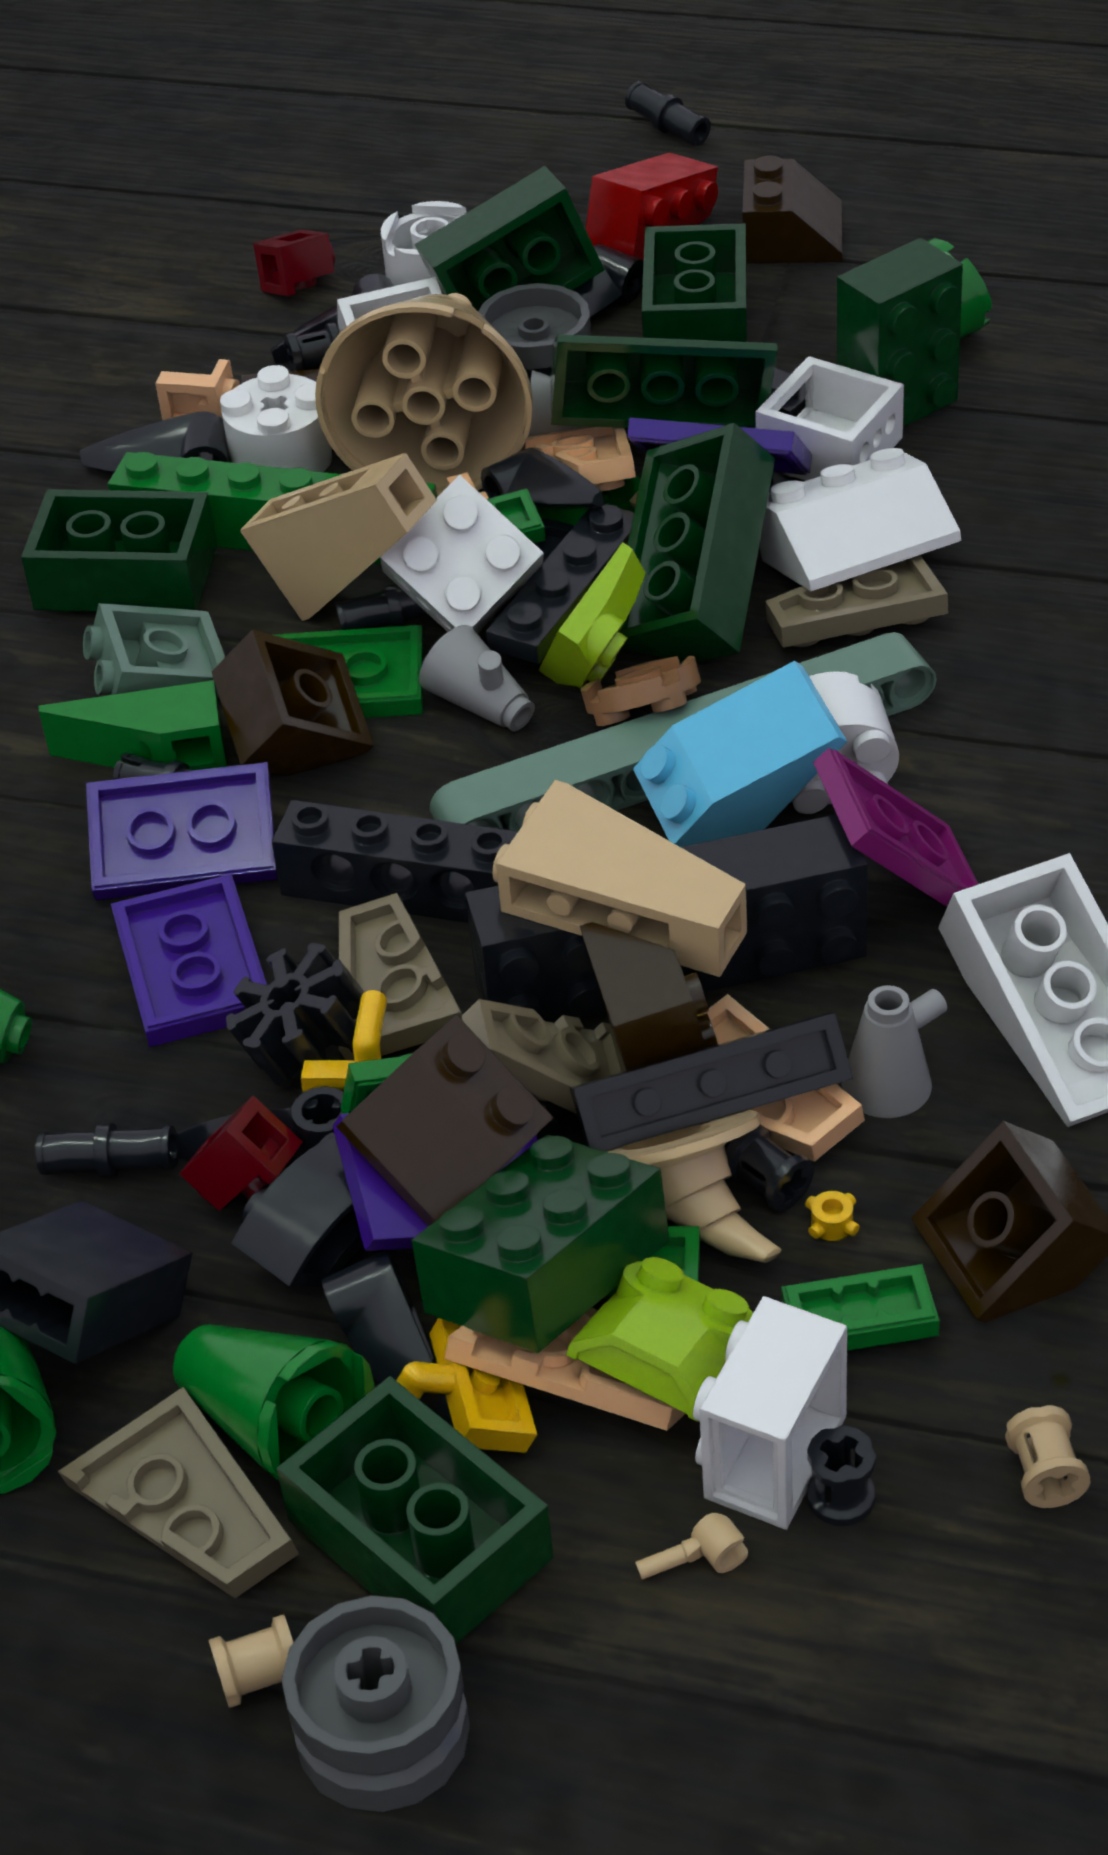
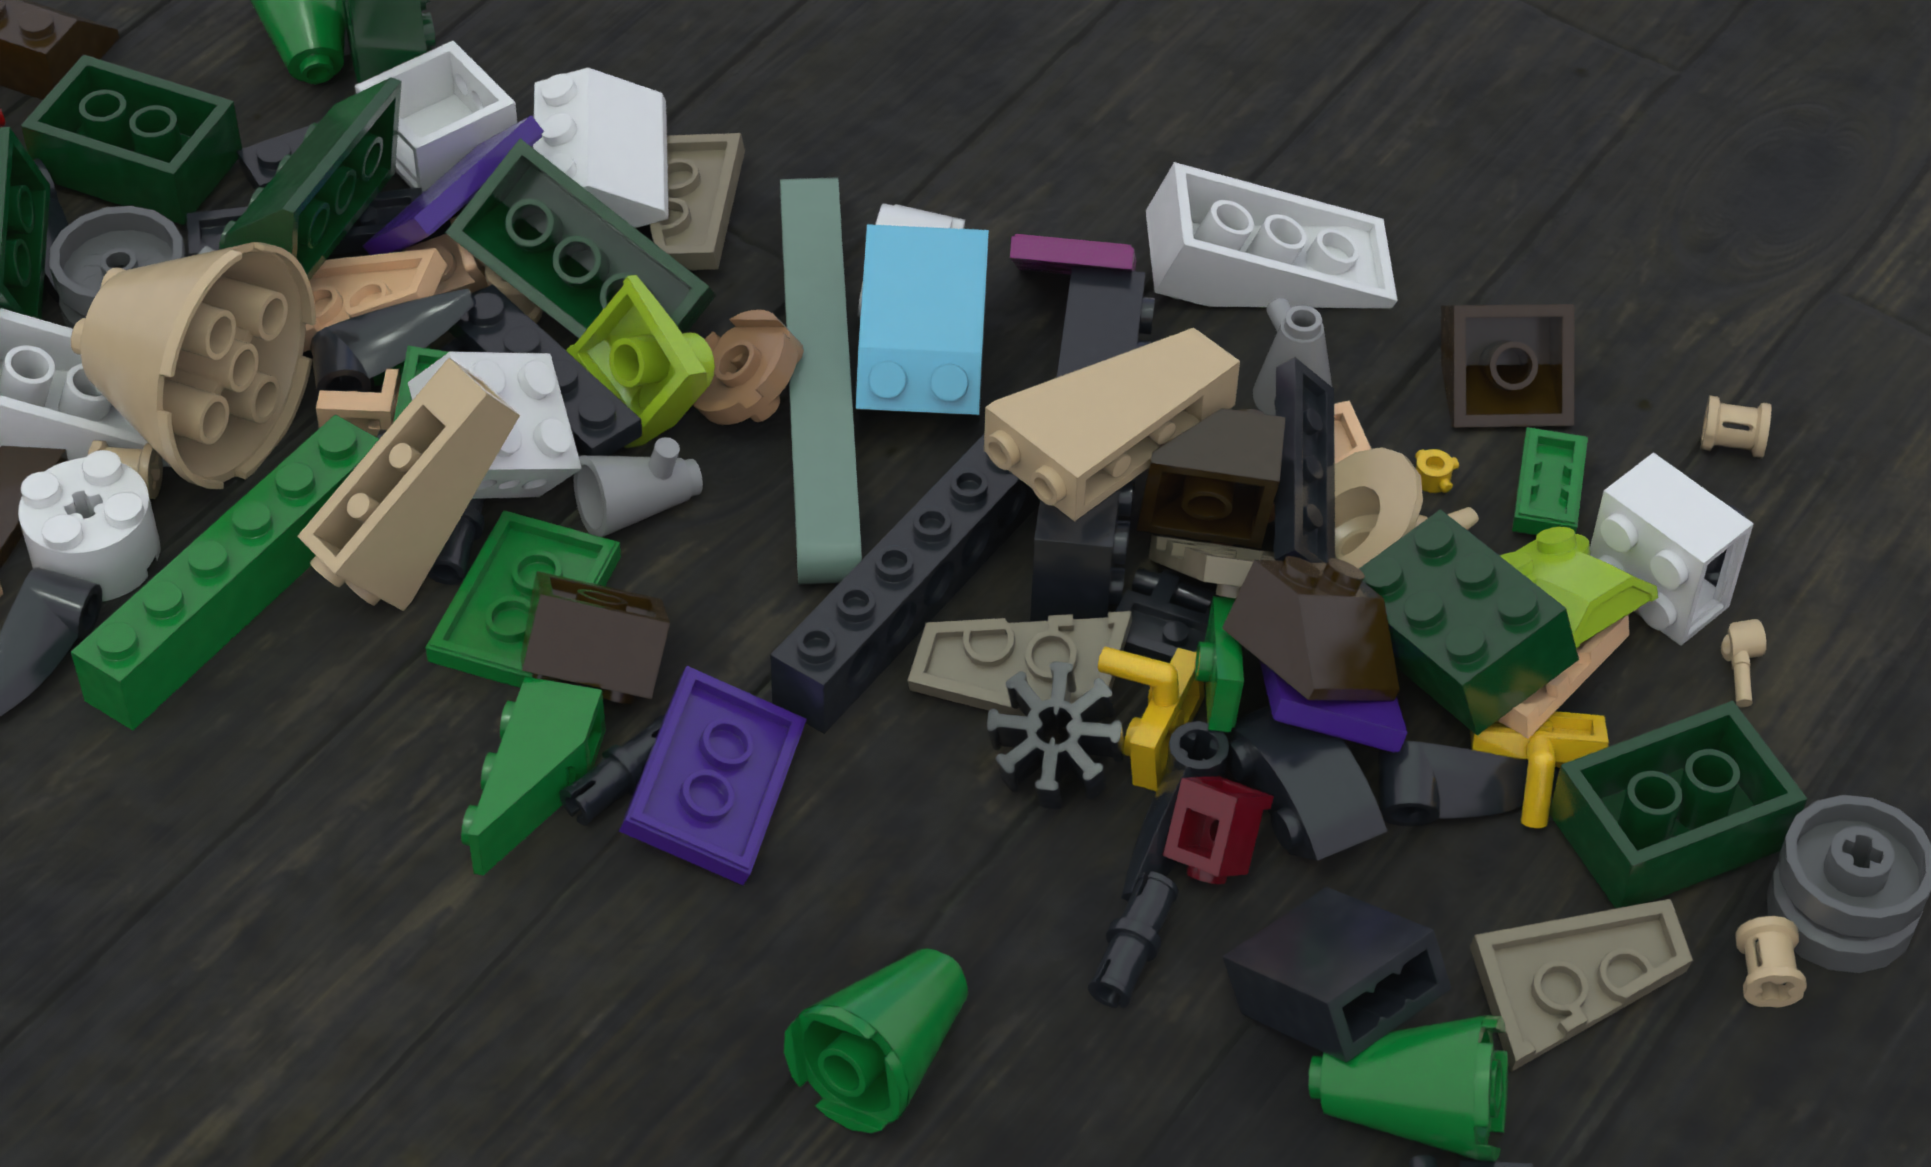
camera: 75 degrees left, 5 degrees up
dark green brick [21,489,217,612] -> none
sand green plate [83,603,225,697] -> none
dark purple tile [111,874,267,1047] -> none
green cone [173,1324,375,1480] -> none

